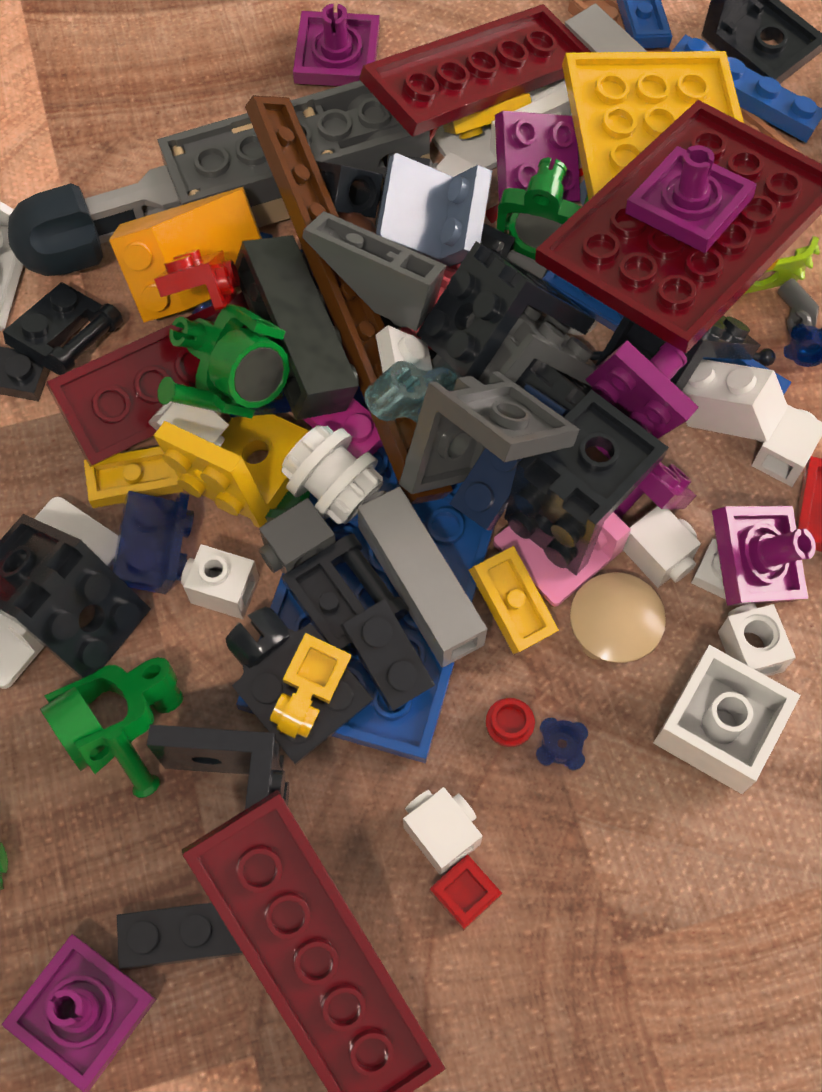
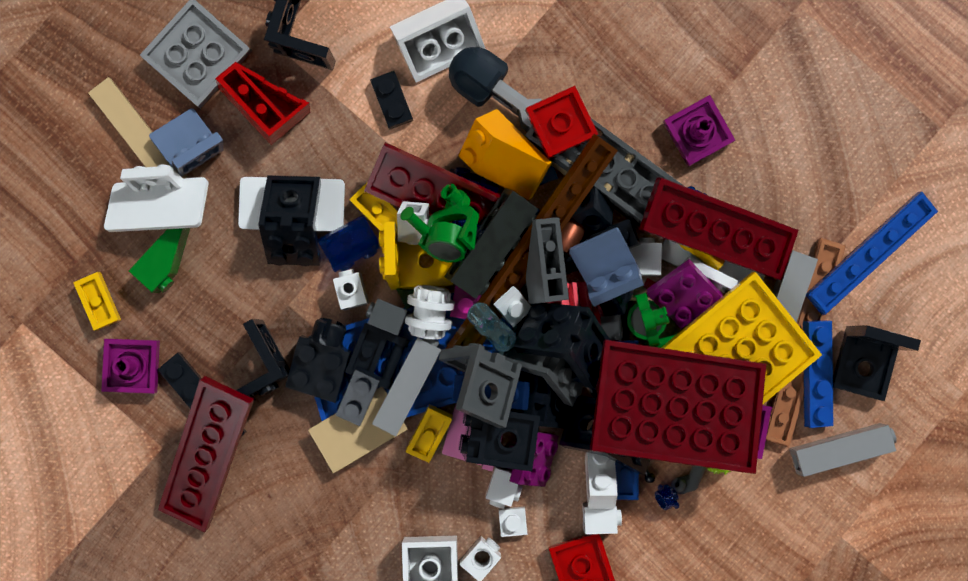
camera: 60 degrees right, 20 degrees up
black plate [3,282,123,375] -> none
green piece [40,657,184,798] -> none
red bracket [154,249,240,311] -> none
yellow plate [269,633,352,738] -> none
white brick [403,787,483,876] -> none
red tile [429,854,502,931] -> none
red plate [485,698,535,747] -> none
clear blue plate [536,718,588,771] -> none
tan dish [570,572,666,663] -> none
magenta plate [585,340,699,439] -> none
magenta plate [626,145,757,253] -> none
magenta plate [712,506,816,606] -> none
none -> tan sticker [308,387,408,473]
none -> red plate [525,86,599,159]

